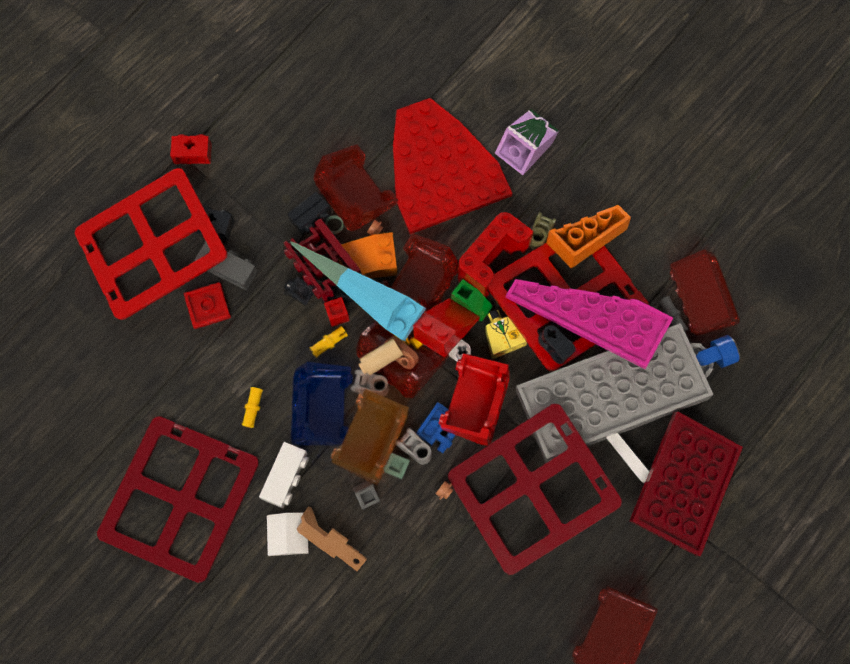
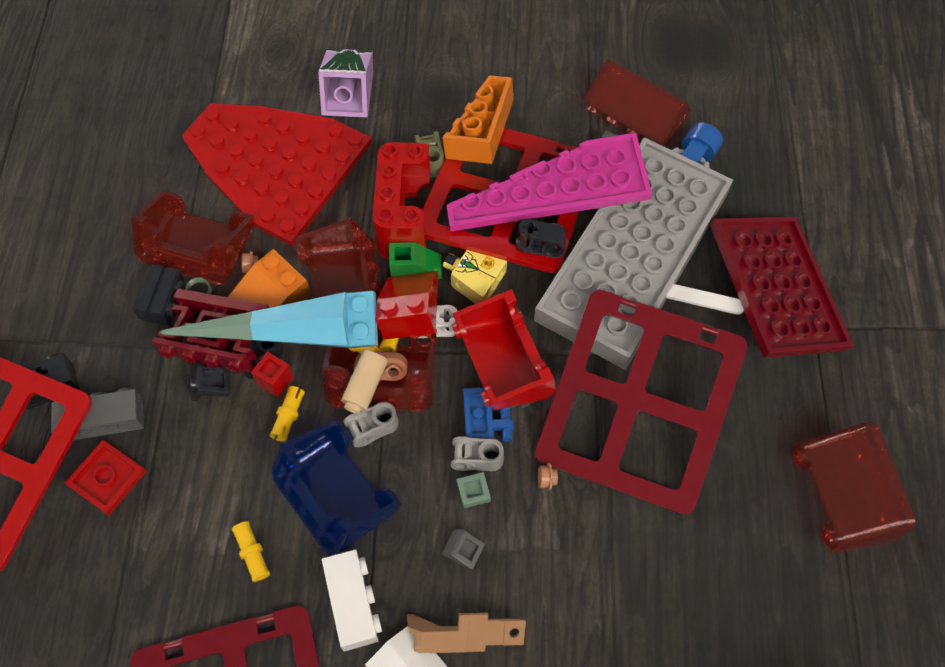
camera: 40 degrees left, 10 degrees down
clear orange windscreen [330,389,409,485] -> none

